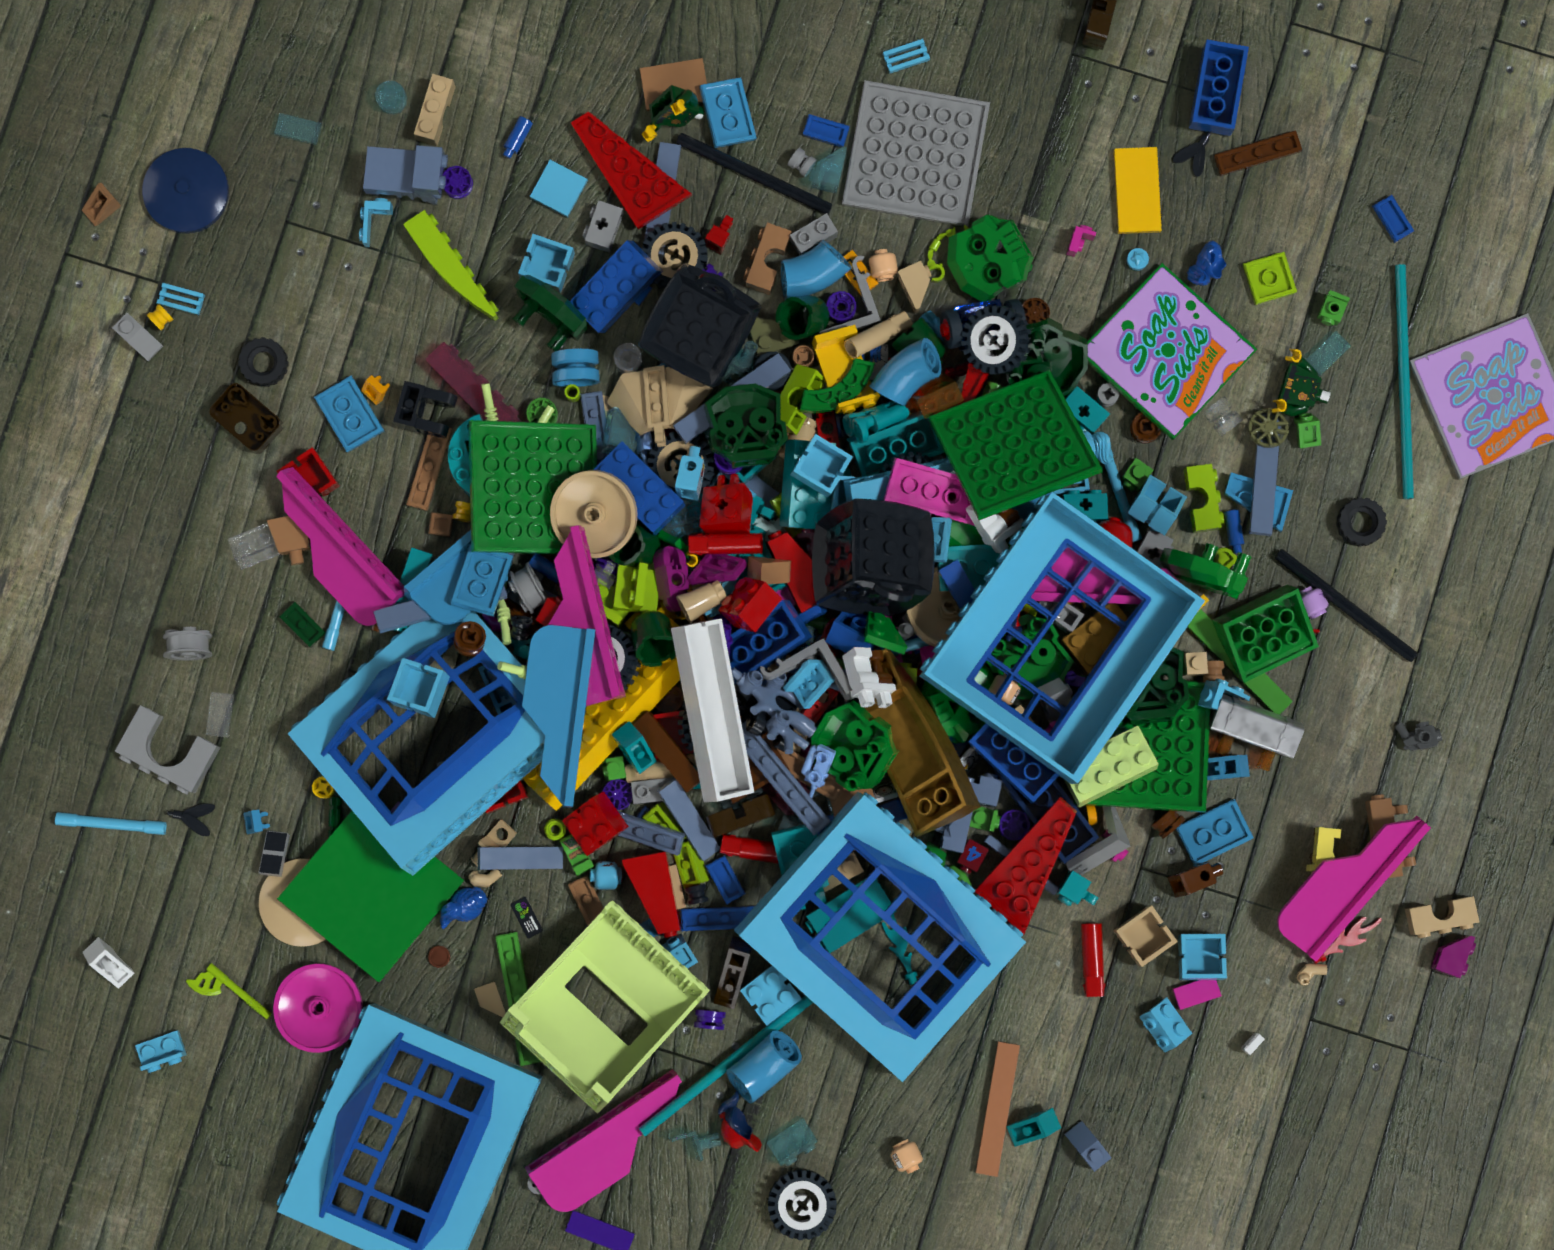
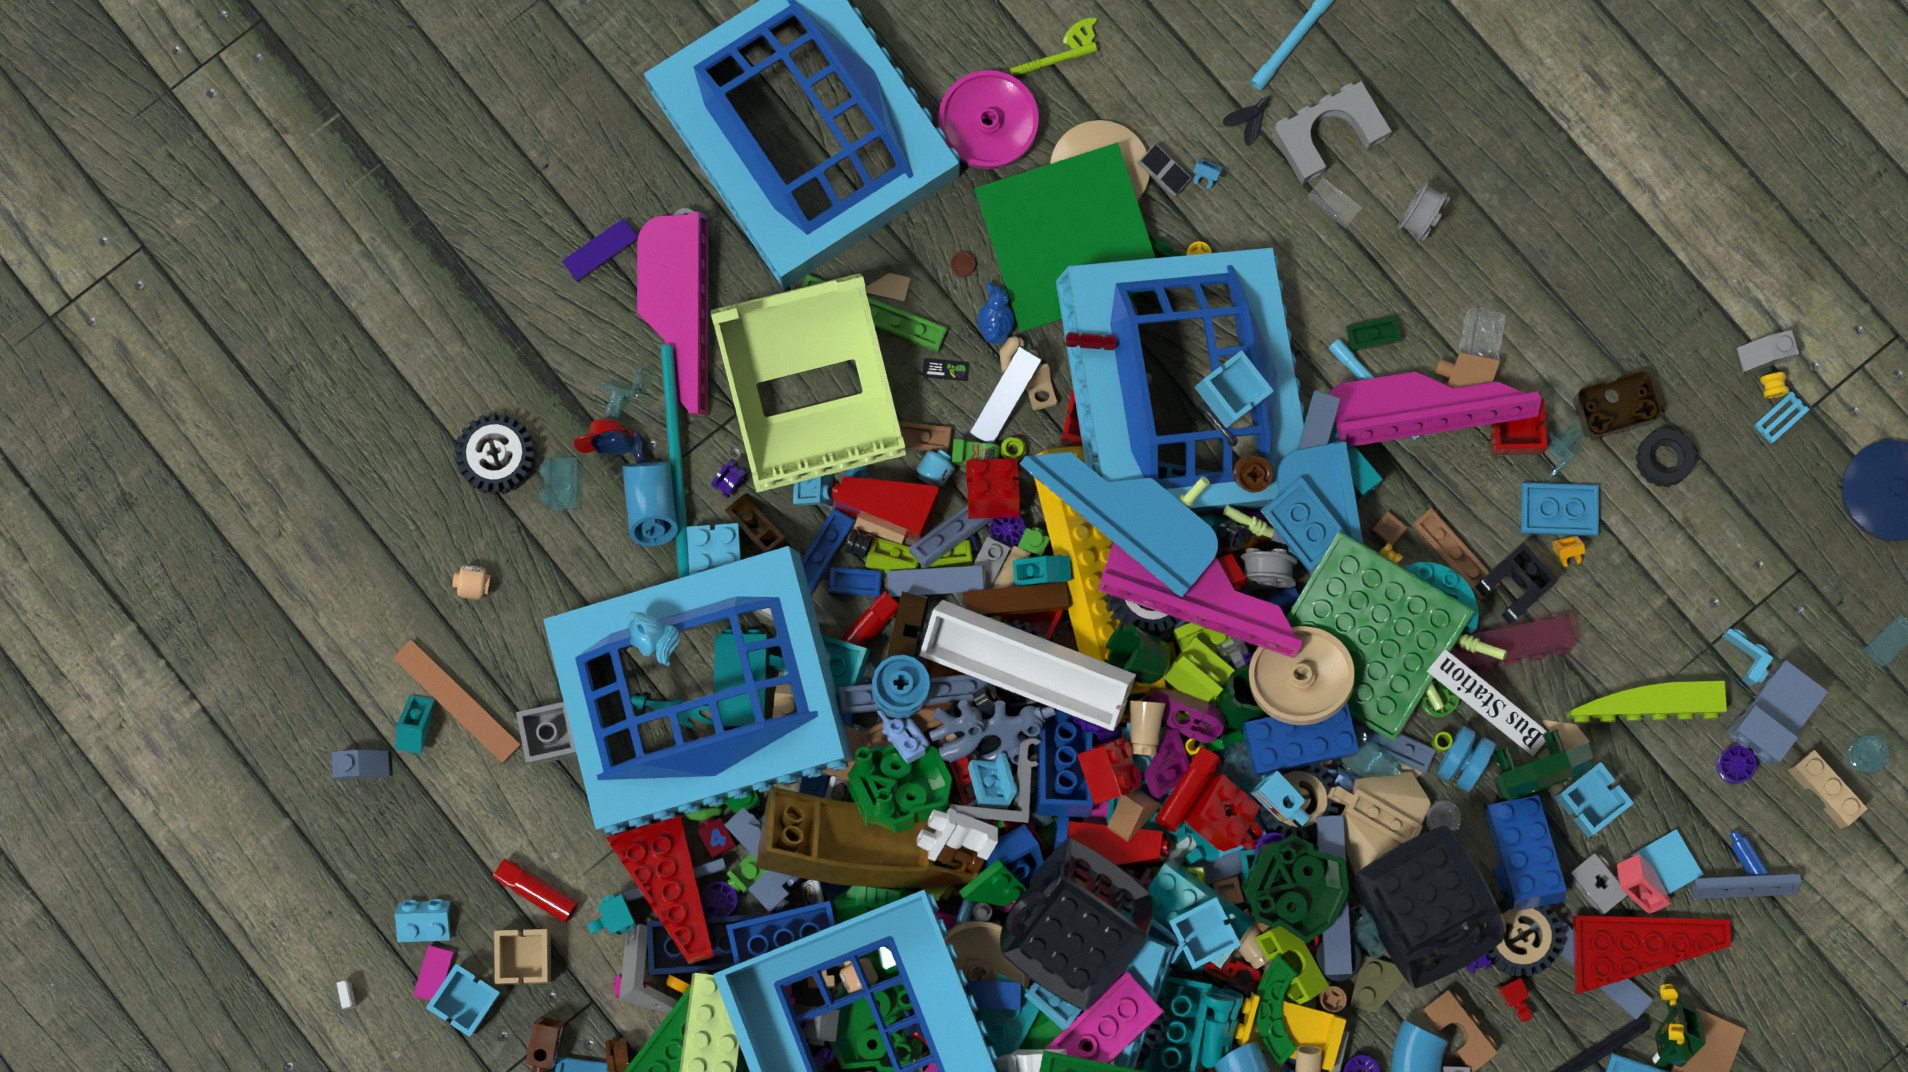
camera: 125 degrees right, 5 degrees down
dark green cylinder [776,295,829,340] -> none
none -> light grey brick [516,702,577,766]
none -> medium azure hair [627,611,681,666]
none -> dark azure wheel [871,655,930,719]
none -> dark red axle [1066,332,1117,350]
none -> black hinge [1199,402,1238,446]
none -> medium nougat plate [1211,877,1244,905]
none -> white sticker [1427,649,1548,756]
none -> tan sticker [1542,720,1589,750]
none -> clear light blue bracket [1546,425,1582,481]
none -> coral slope [1617,854,1671,914]
none -> sand blue tile [1691,874,1801,899]

